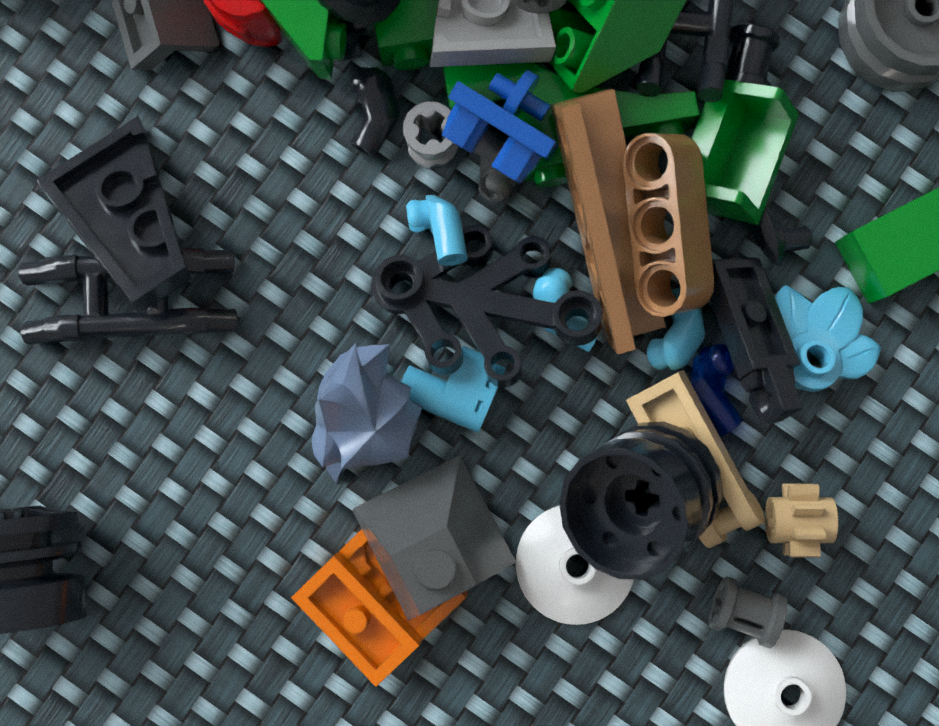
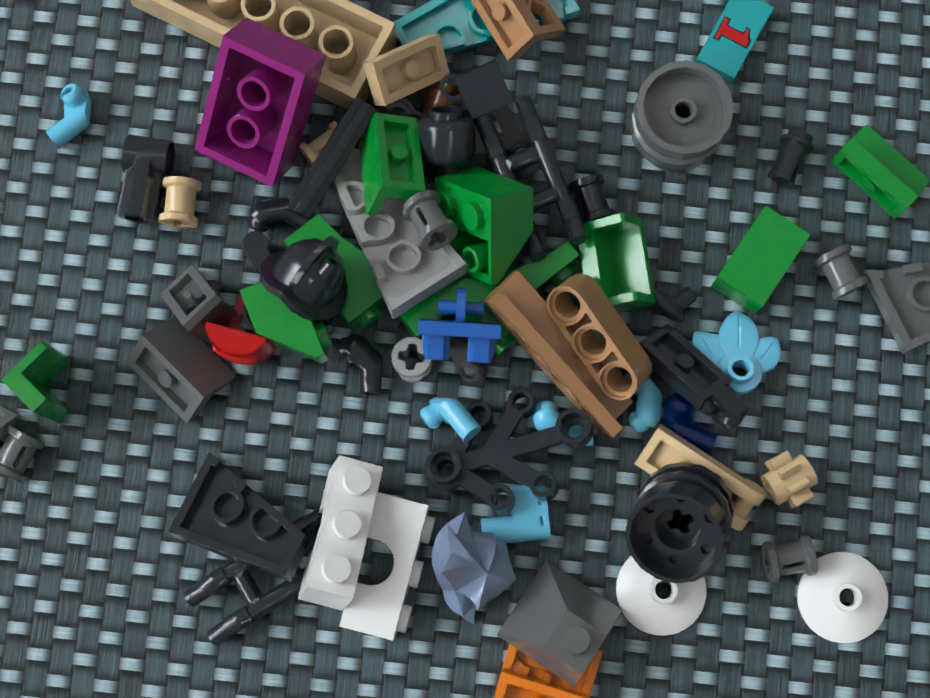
camera: 30 degrees left, 5 degrees down
none -> white arch [298,455,383,610]
none -> white arch [339,492,436,641]

